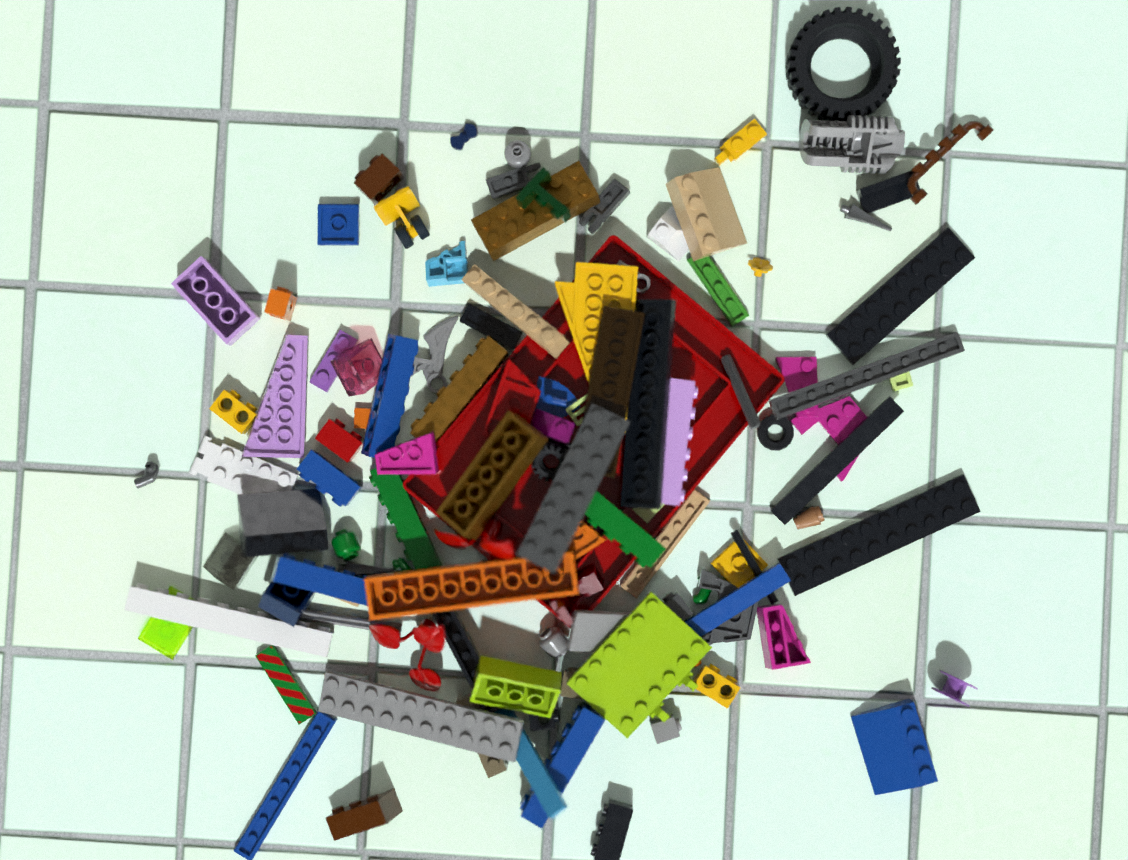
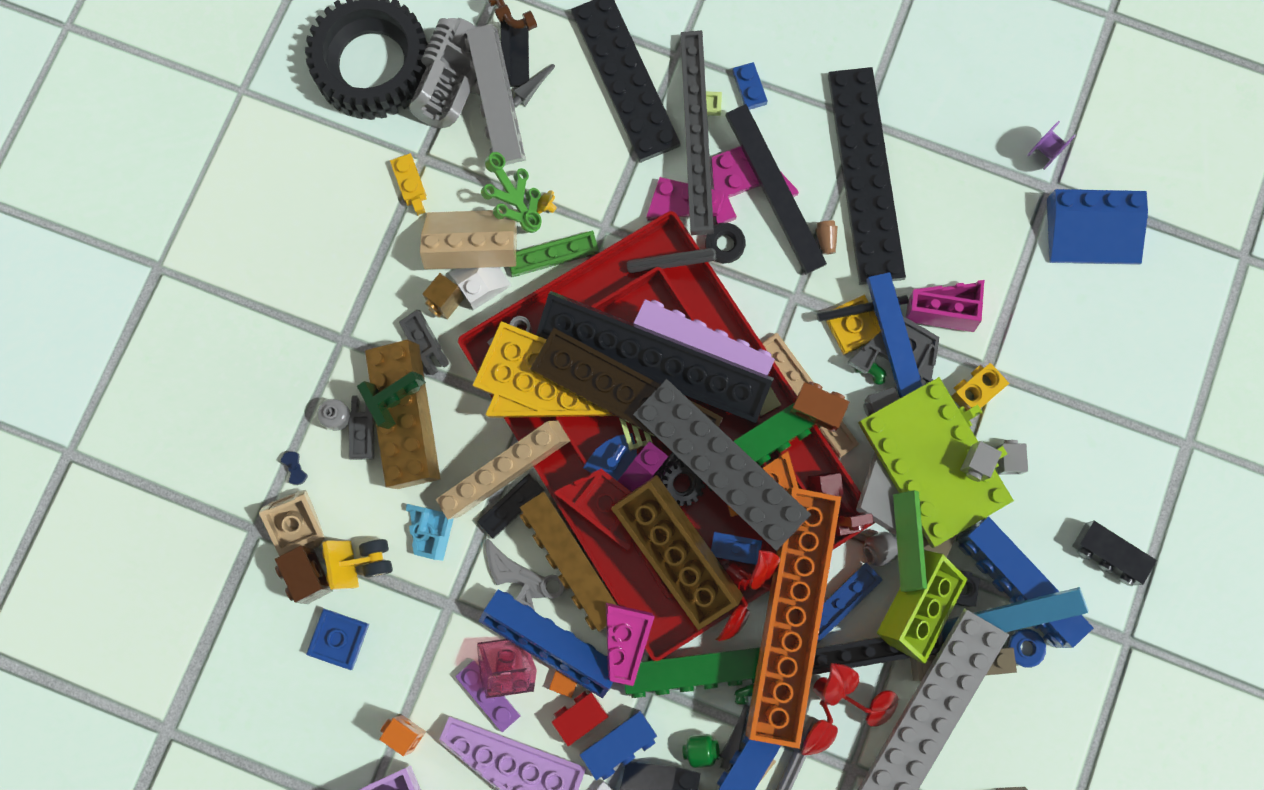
camera: 65 degrees left, 10 degrees down
none -> tan slope [259,490,325,556]
none -> pearl gold brick [422,273,464,319]
none -> light grey brick [465,24,526,166]
none -> bright green plant [481,152,542,233]
none -> blue plate [711,532,762,565]
none -> blue plate [732,62,768,110]
none -> dark orange brick [790,381,850,432]
none -> blue plate [817,562,883,644]
none -> bright green tile [893,490,927,592]
none -> light grey brick [960,441,1002,482]
none -> blue piece [1008,629,1046,668]

